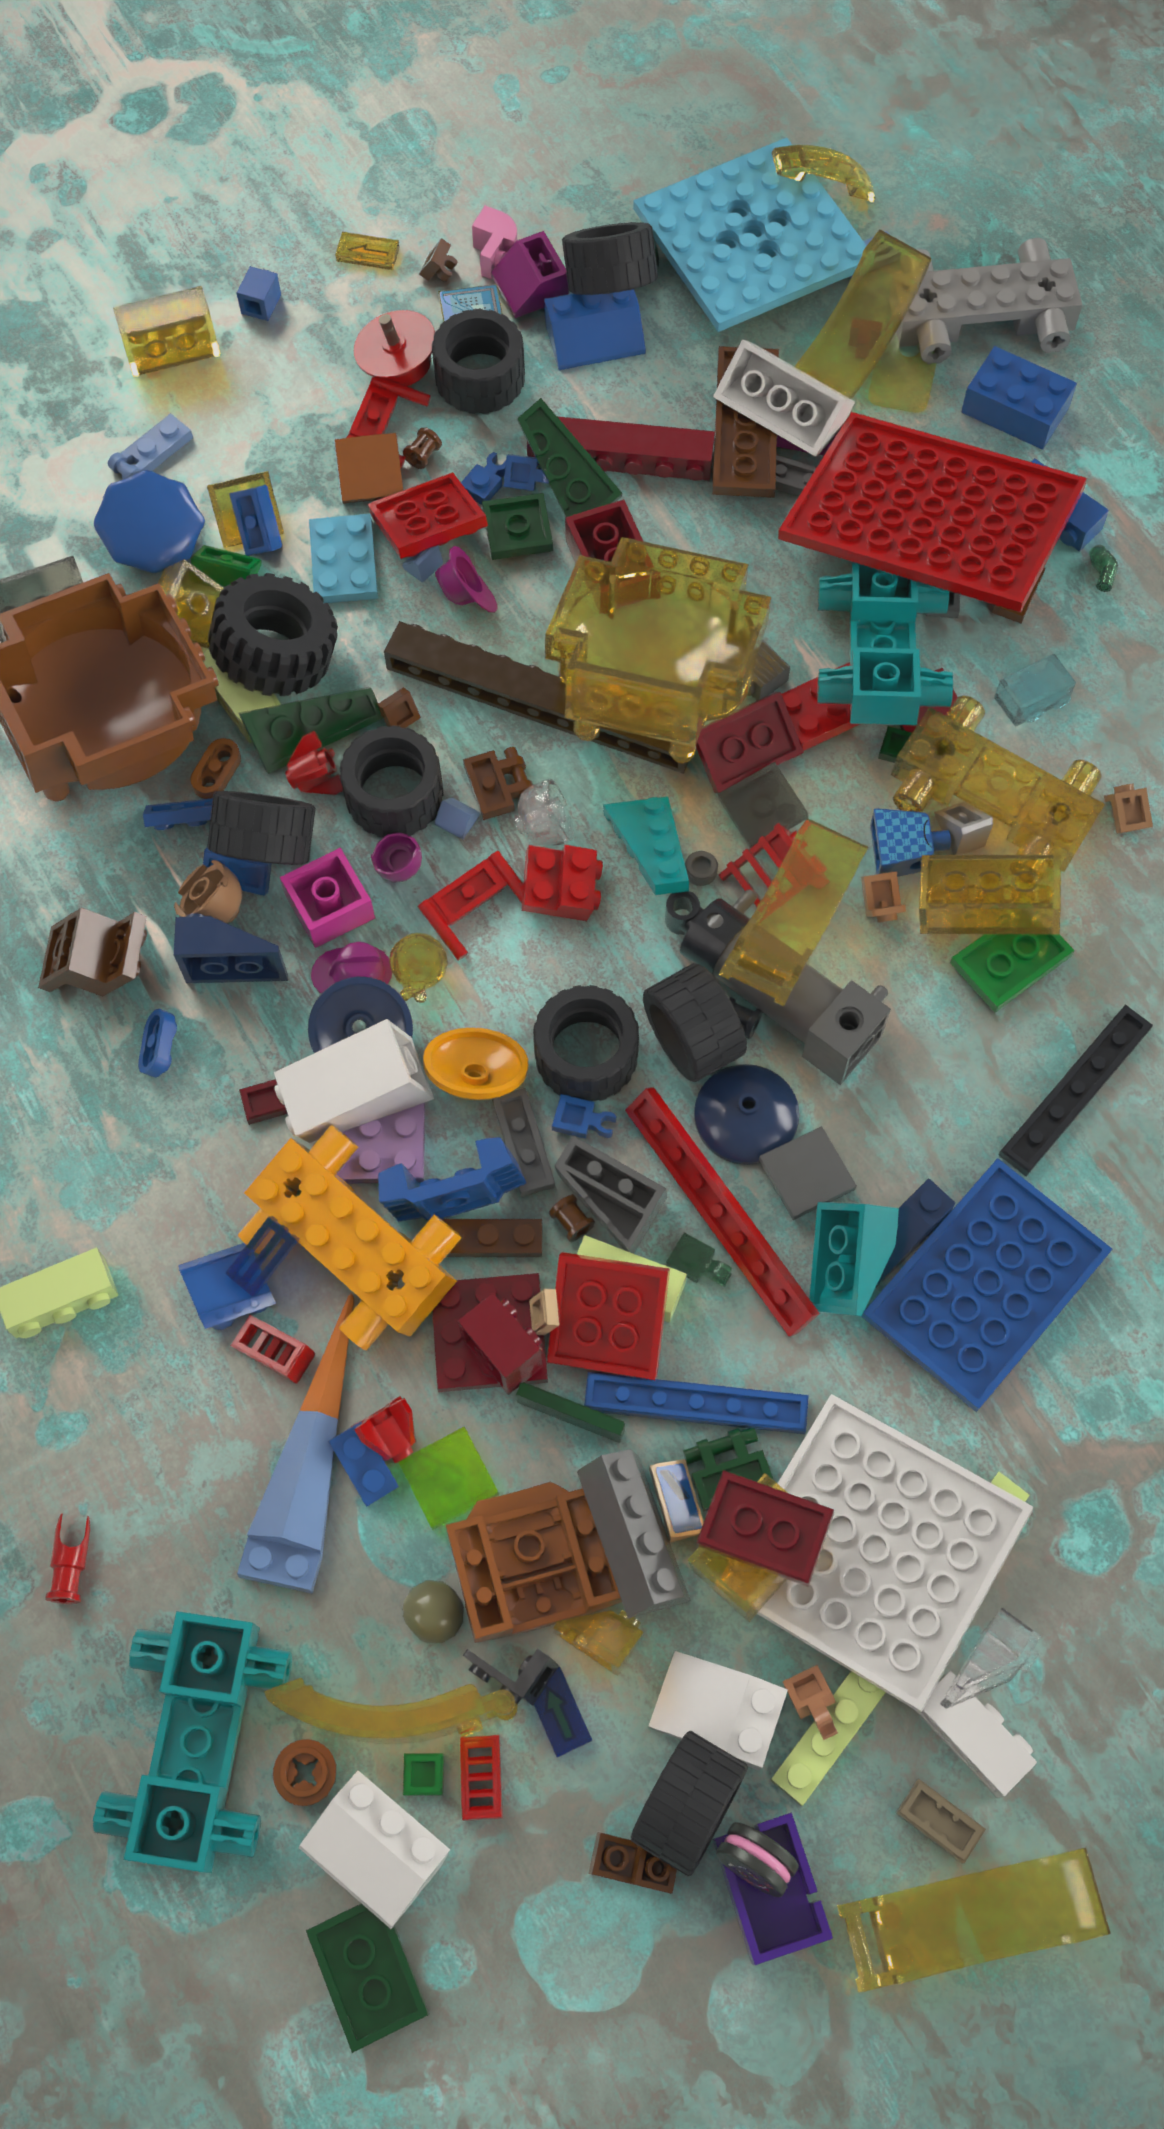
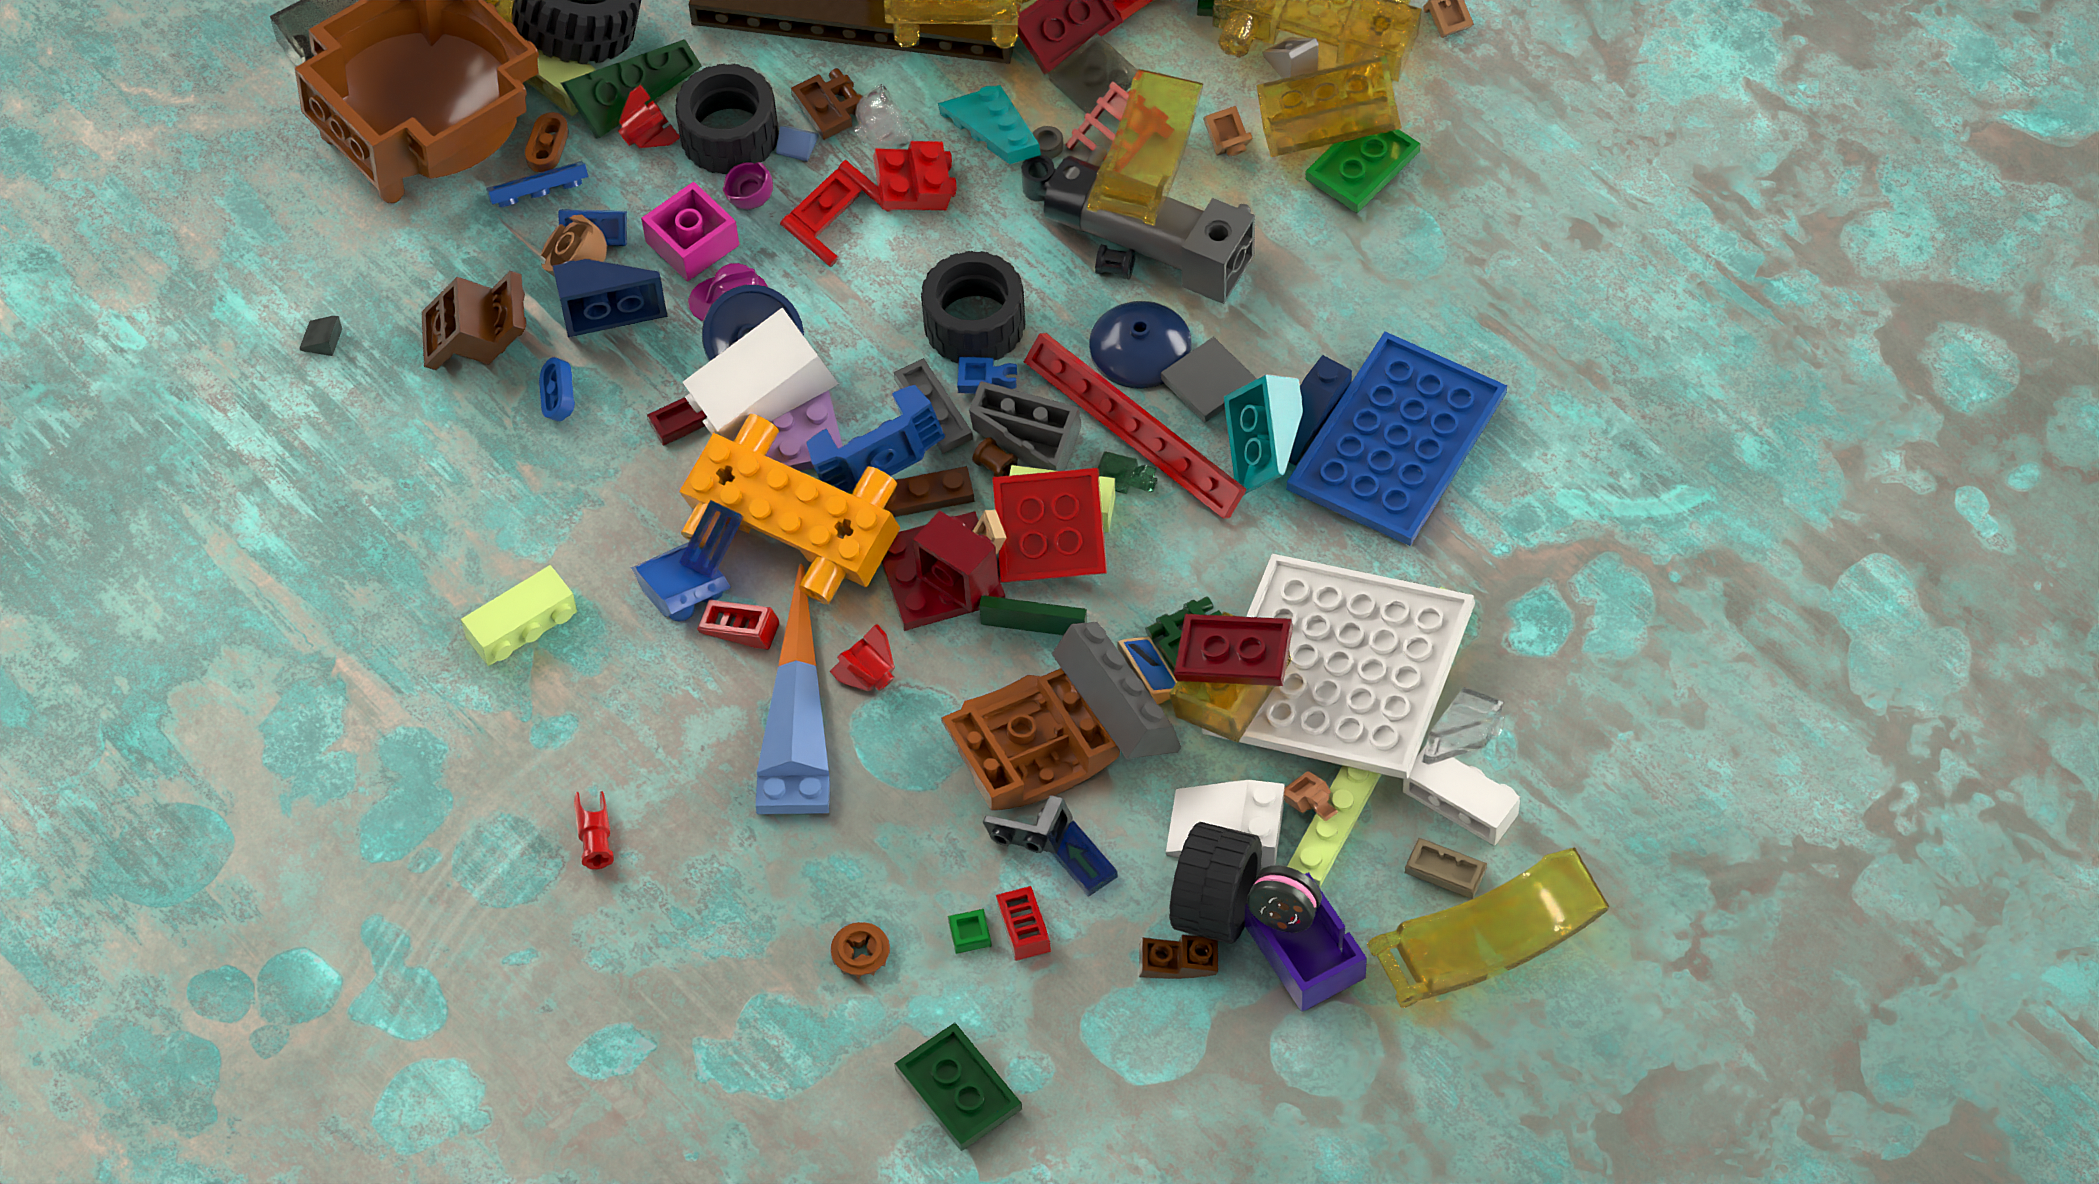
camera: 10 degrees left, 10 degrees down
teal piece [92,1611,292,1873] -> none
black tyre [207,791,316,865] -> none
clear yellow windscreen [264,1678,518,1744] -> none
white slope [299,1771,450,1929] -> none
blue plate [328,1421,399,1507] -> none
reddish brown tile [377,687,421,728] -> none
clear yellow hat [389,932,448,1003] -> none
clear neon green plate [398,1426,499,1531] -> none
olive hair [402,1580,464,1643] -> none
light orange dish [423,1028,528,1100] -> none
clear yellow slope [553,1610,644,1676] -> none
blue tile [584,1372,809,1434] -> none
black tyre [643,963,747,1082] -> none
torso [870,808,951,877] -> none
black tile [998,1004,1153,1177] -> none

